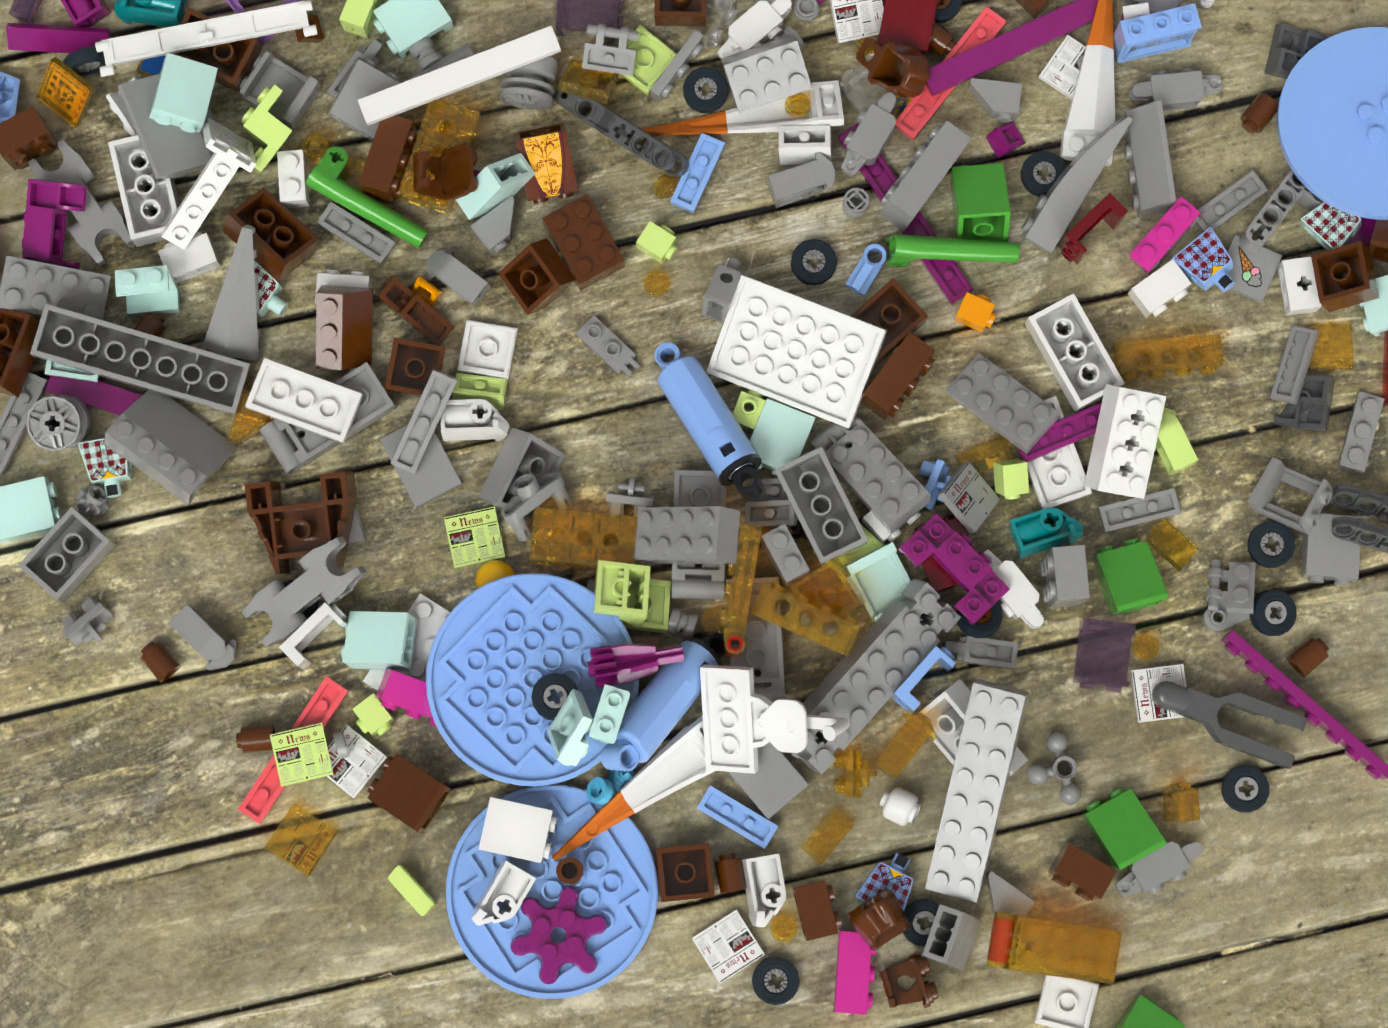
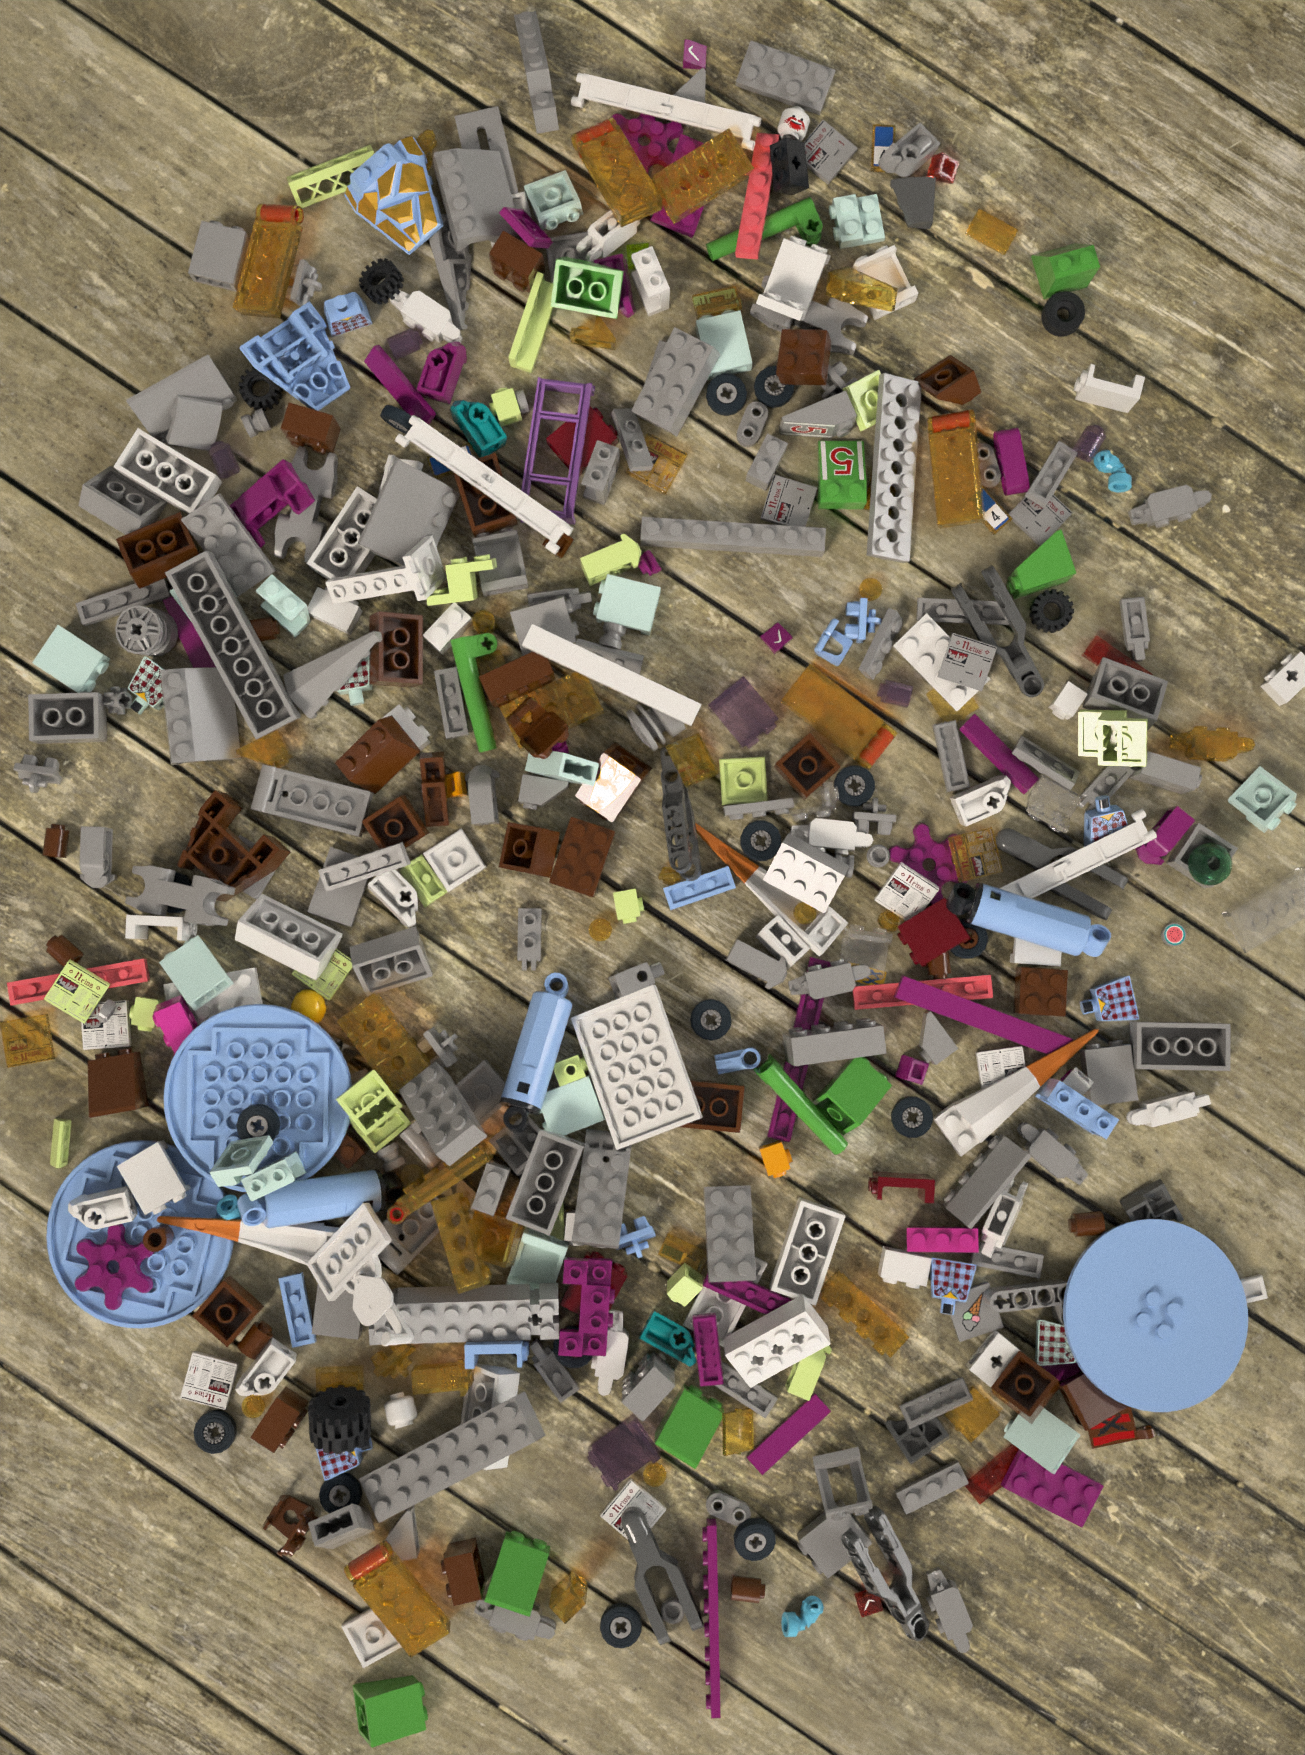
camera: 45 degrees right, 5 degrees up
clear yellow tile [36,57,95,128] -> none
light aqua brick [149,53,218,133] -> none
white plate [245,358,363,444] -> none
light grey connector [502,472,573,541] -> none
light grey plate [582,23,639,76] -> none
magenta piece [587,643,684,688] -> none
dark pink brick [834,931,876,1015] -> none
light grey wheel [842,188,869,219] -> none
reddish brown piece [848,888,911,951] -> none
reddish brown piece [856,38,930,98] -> none
reddish brown brick [860,332,935,421] -> none
light grey tile [938,461,1000,534] -> none
light grey slope [1020,117,1133,253] -> none
light grey piece [1027,732,1081,805] -> none
light grey plate [1206,560,1256,614] -> none
black bush [1247,521,1295,568] -> none
none -> white slope [235,894,343,980]
none -> black wheel [308,1385,371,1455]
none -> light grey tile [661,1597,684,1624]
none -> magenta plate [692,1313,724,1386]
none -> magenta tile [746,1392,831,1475]
none -> medium azure arm [781,1596,824,1637]
none -> white hinge [981,1177,1028,1258]

